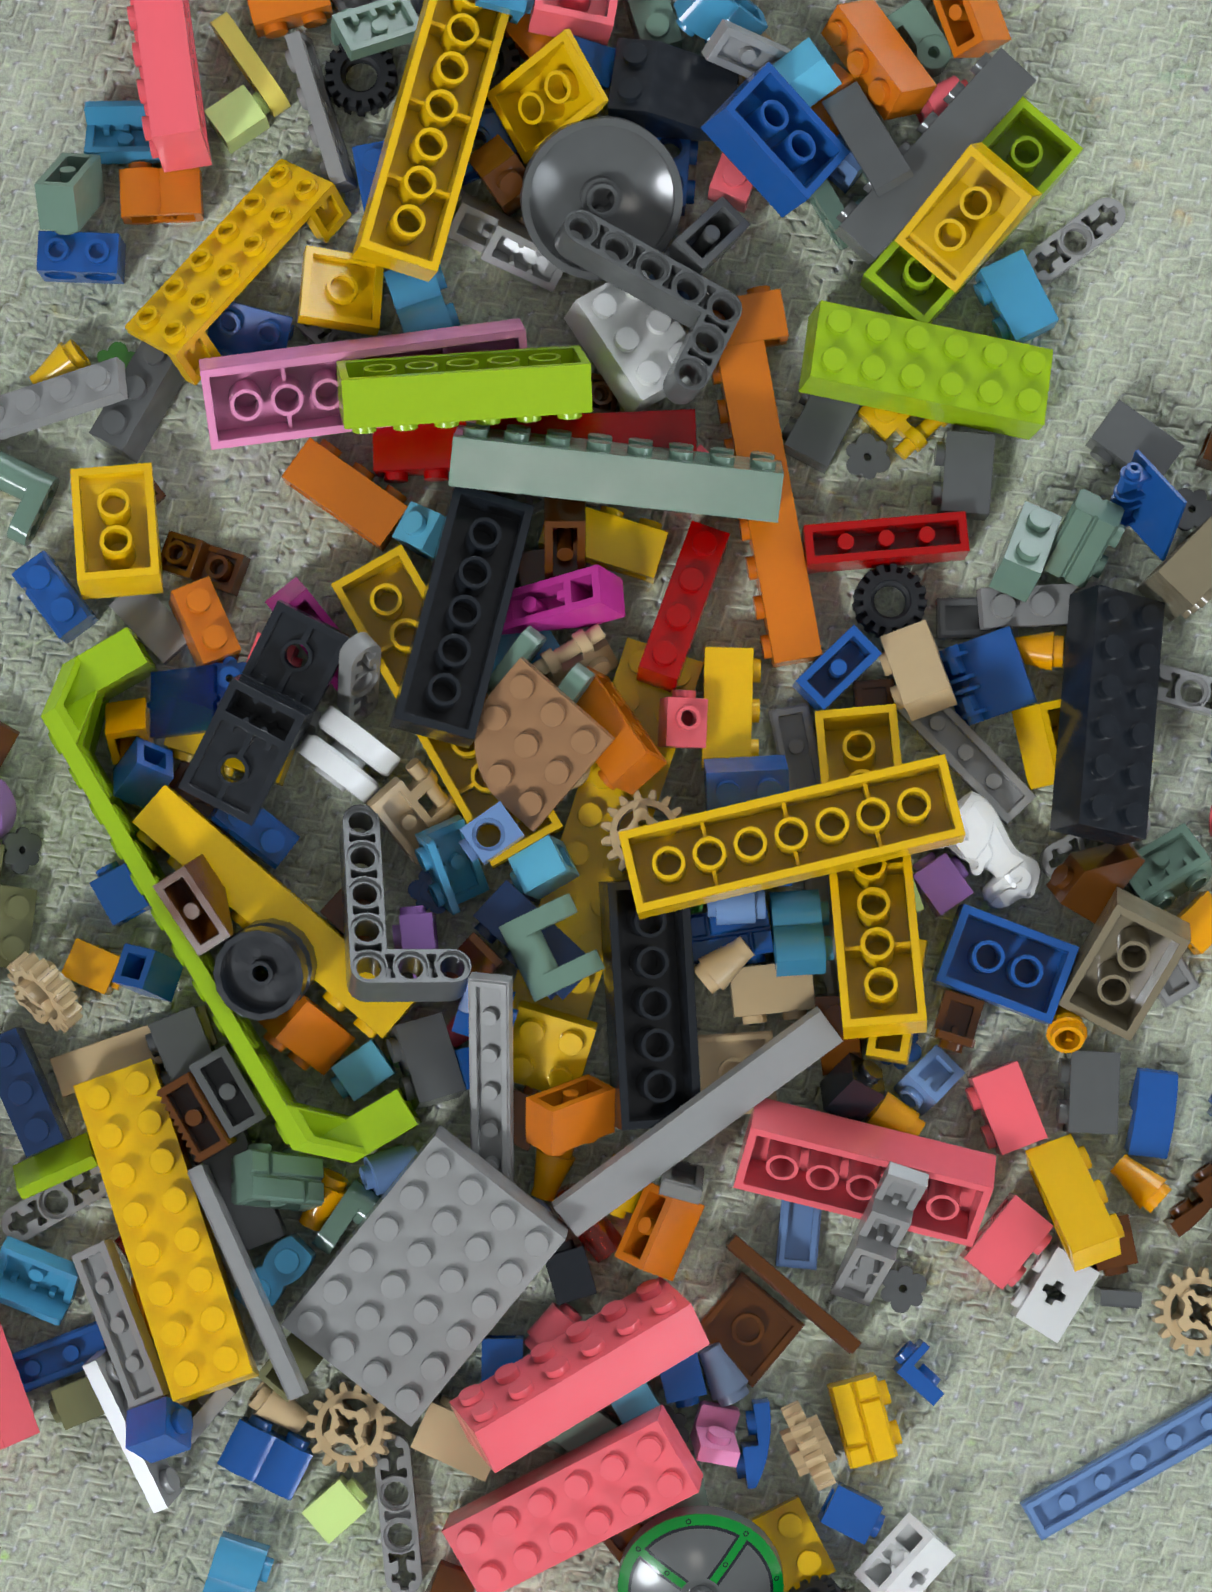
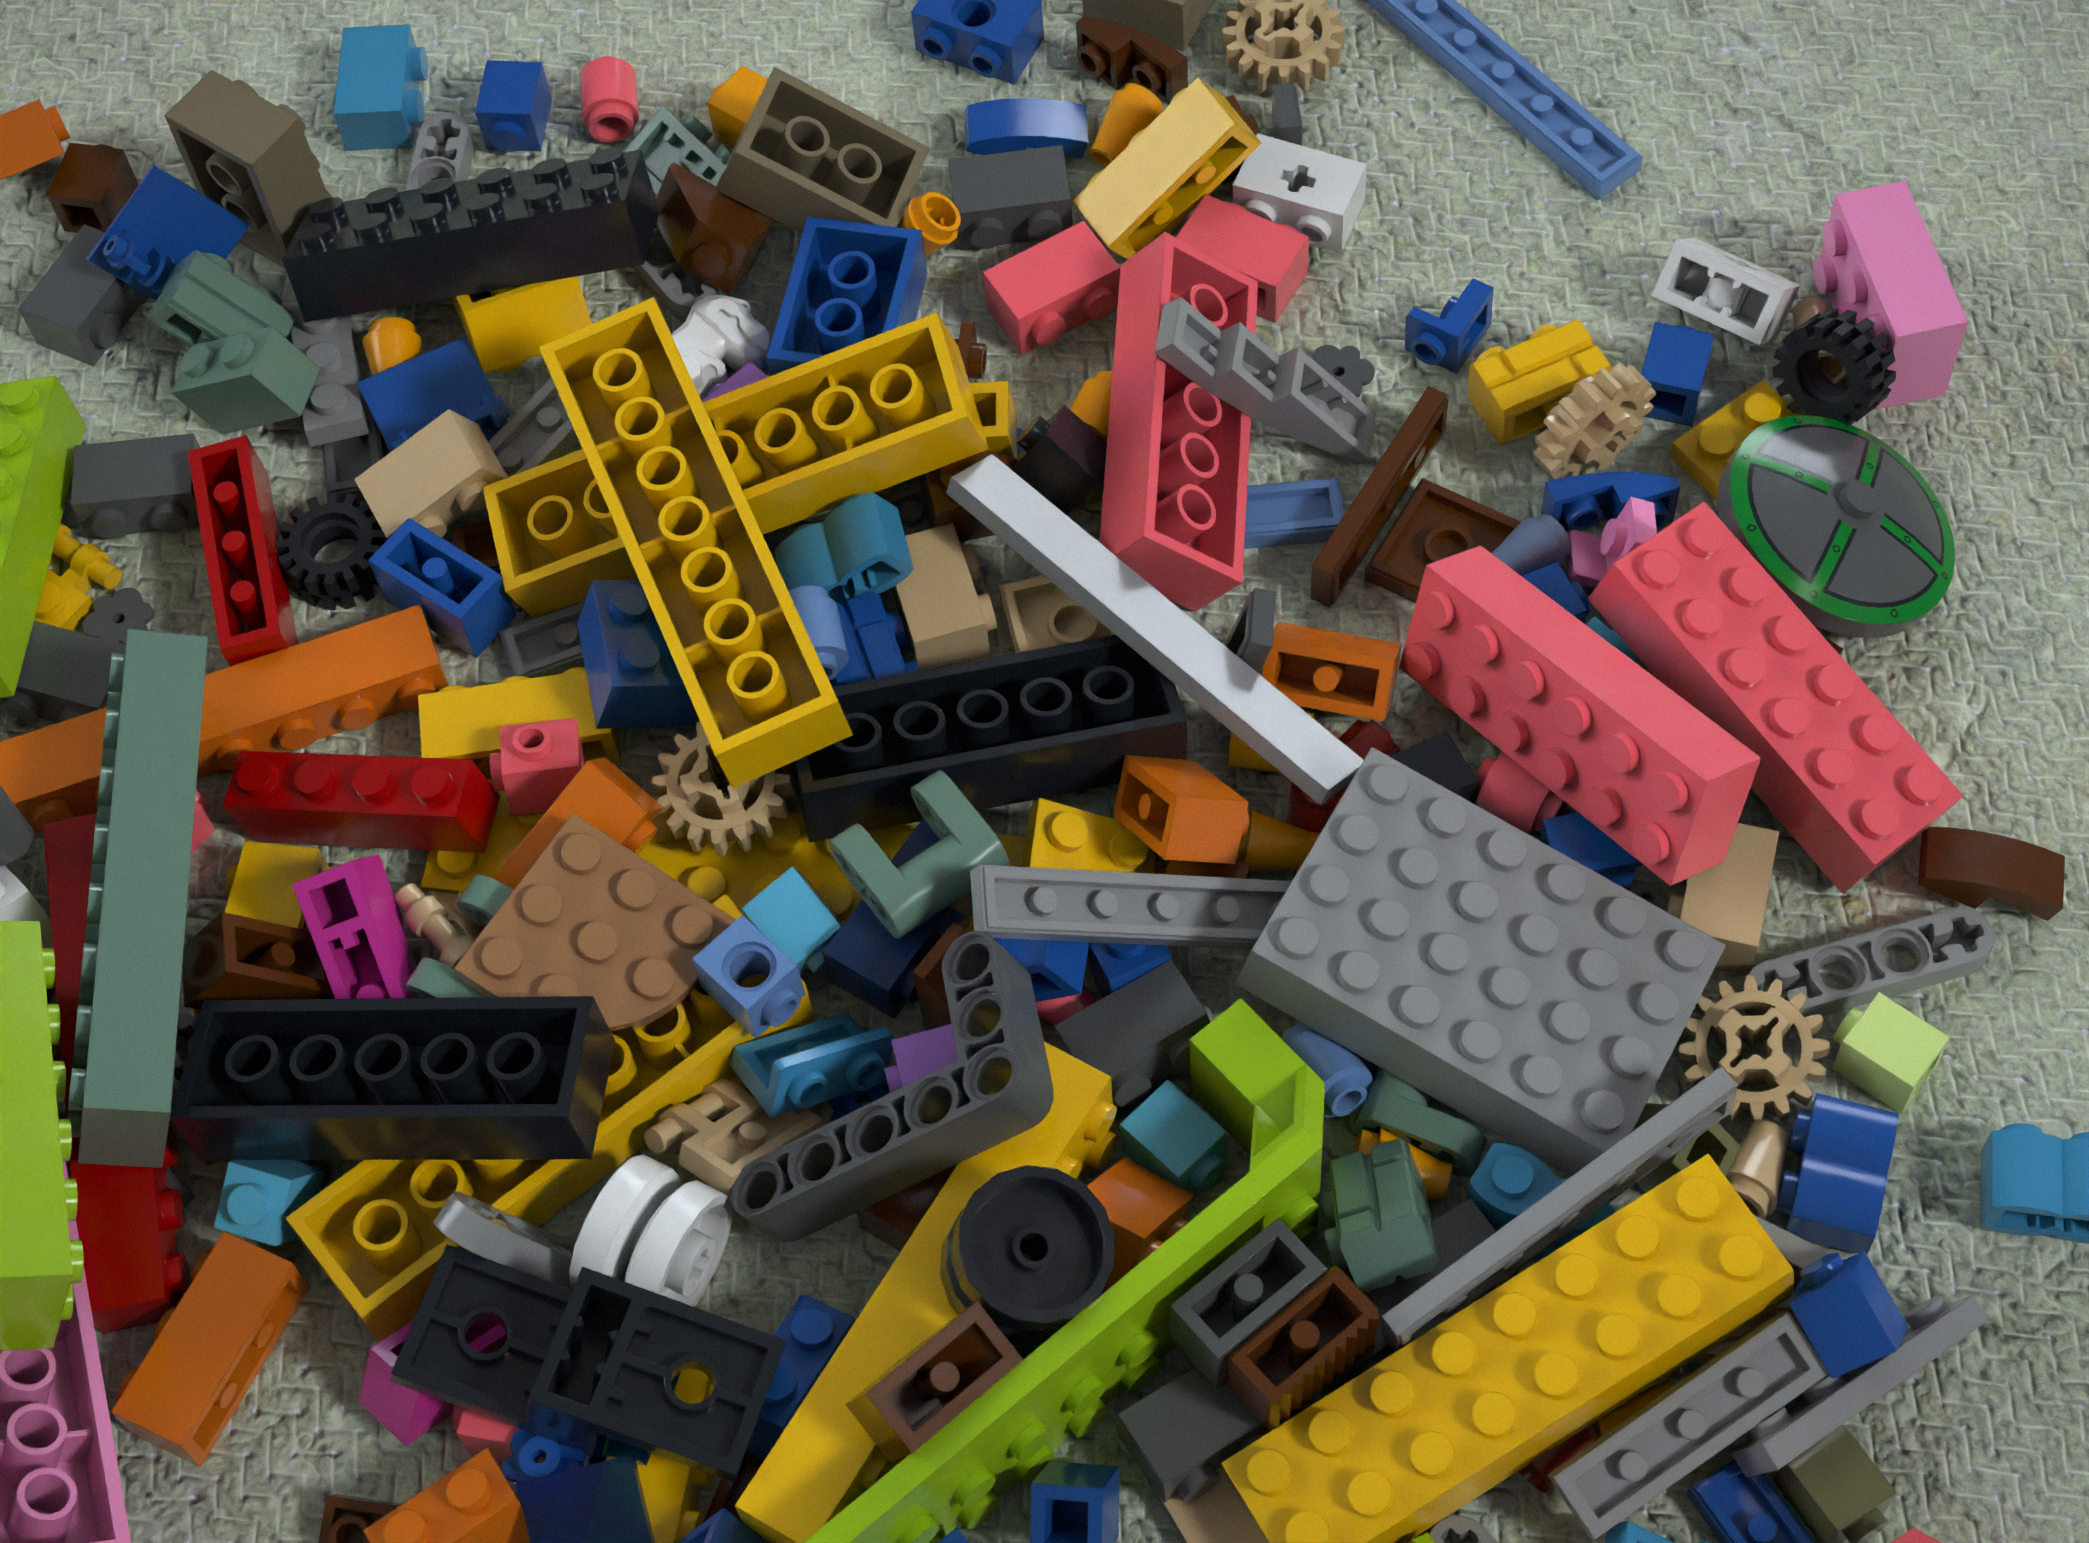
camera: 90 degrees left, 25 degrees down
tan cone [694,936,755,994] -> none
medium blue bracket [893,1044,965,1116] -> none

